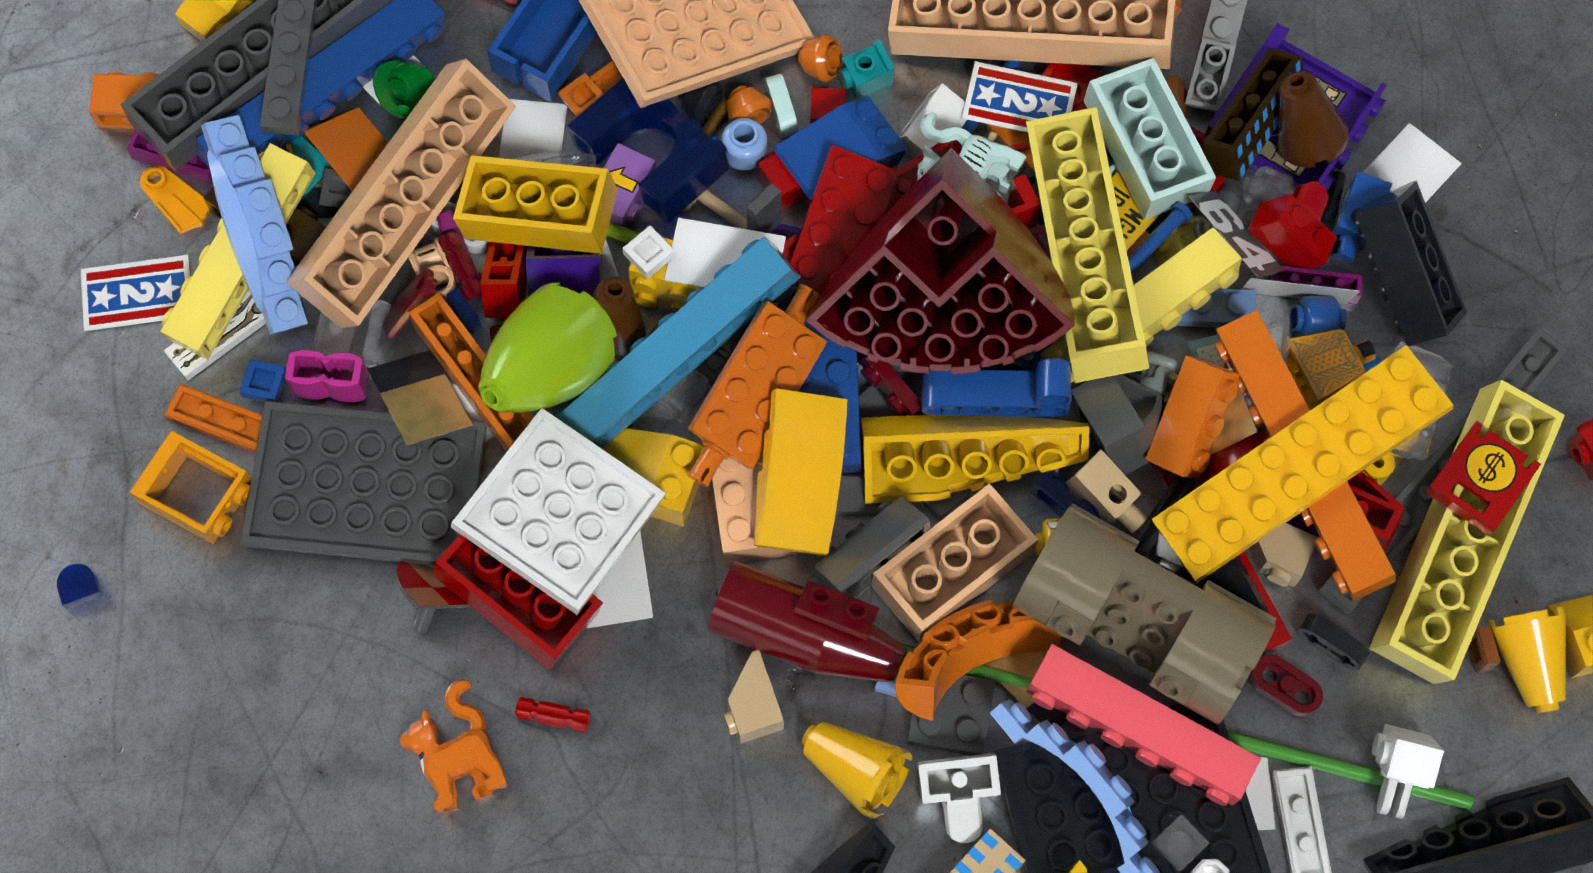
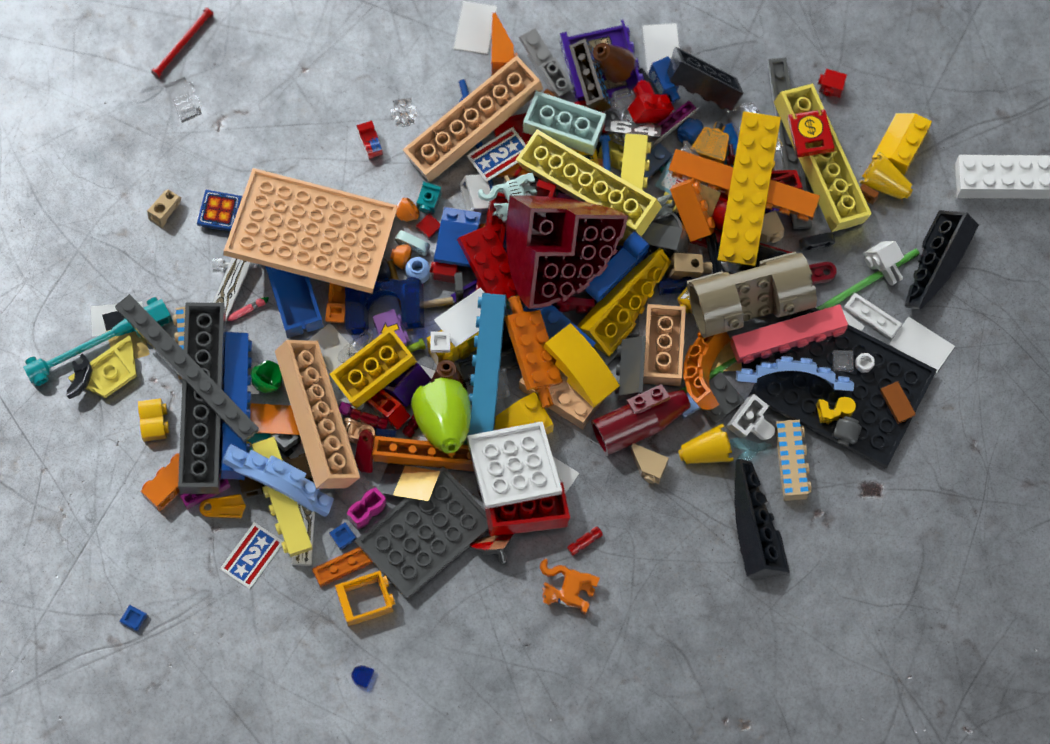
camera: 45 degrees left, 0 degrees up
none -> clear light blue piece [729,438,772,466]

